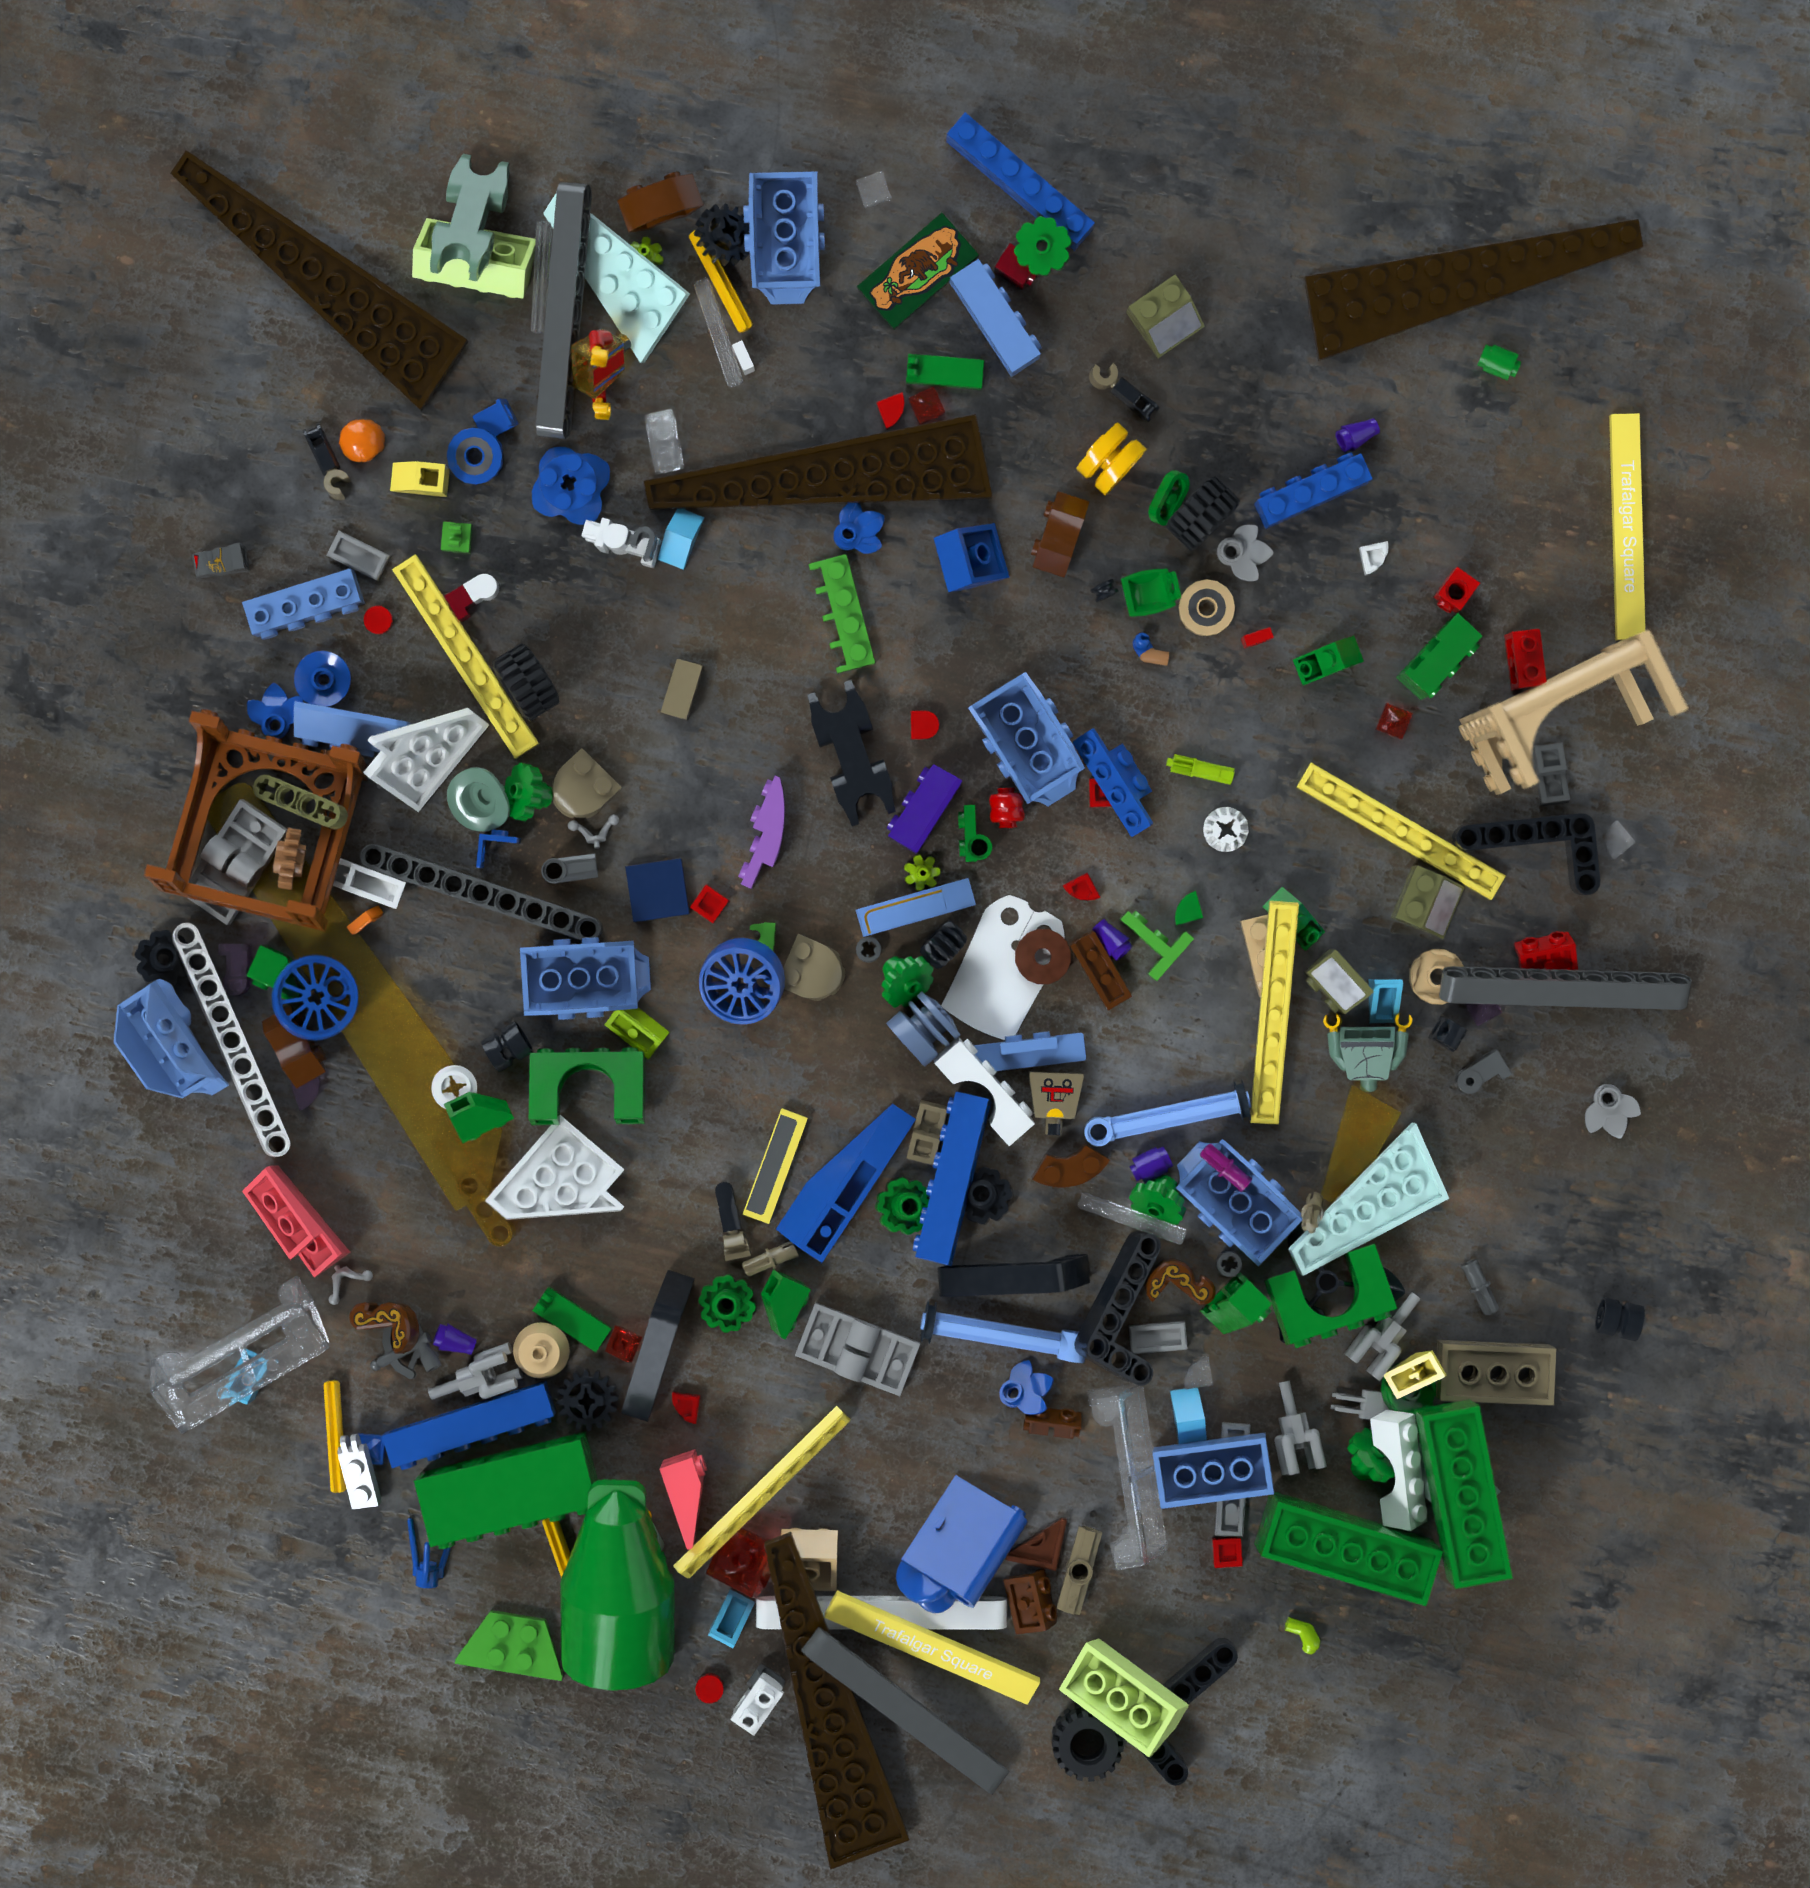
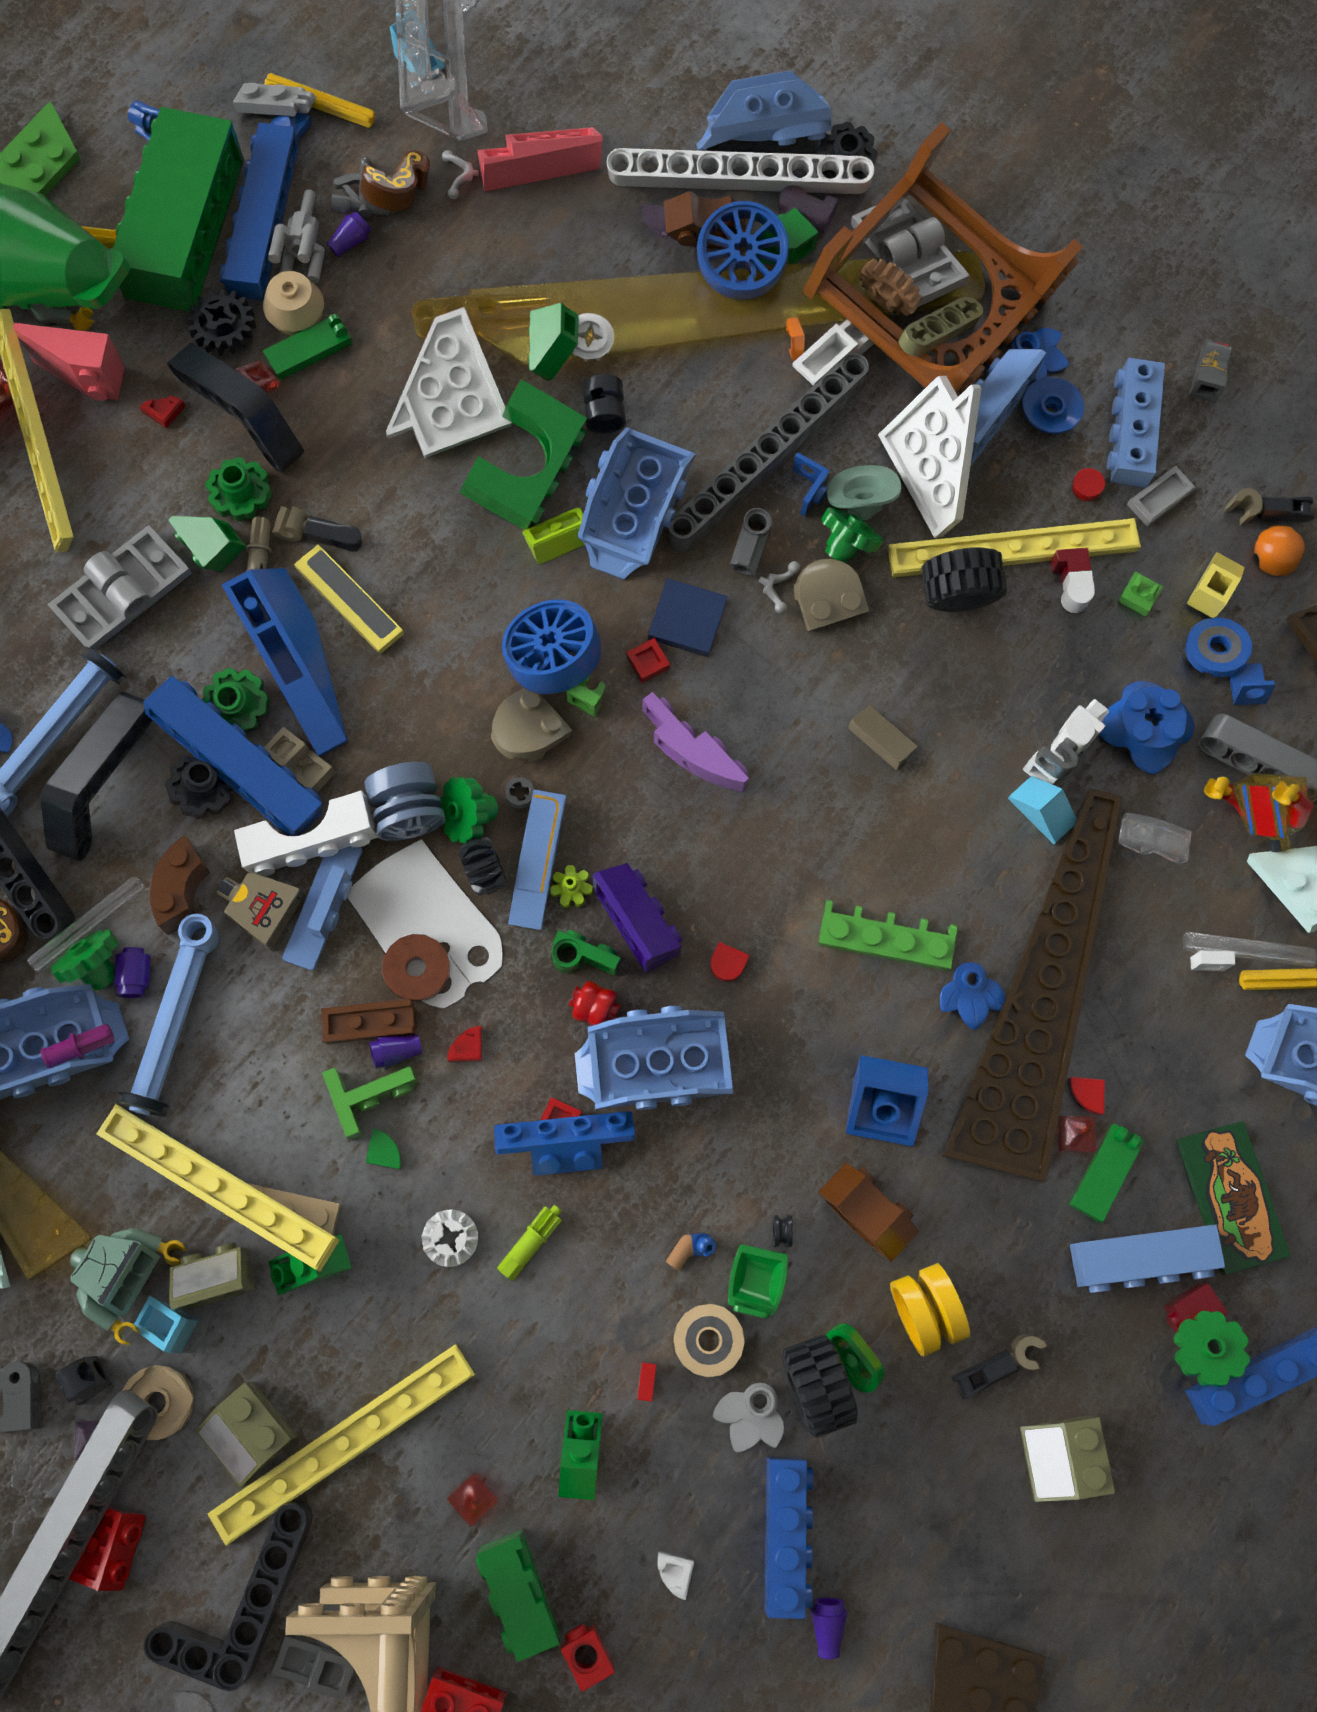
camera: 110 degrees right, 15 degrees down
black piece [807,680,896,827] -> none

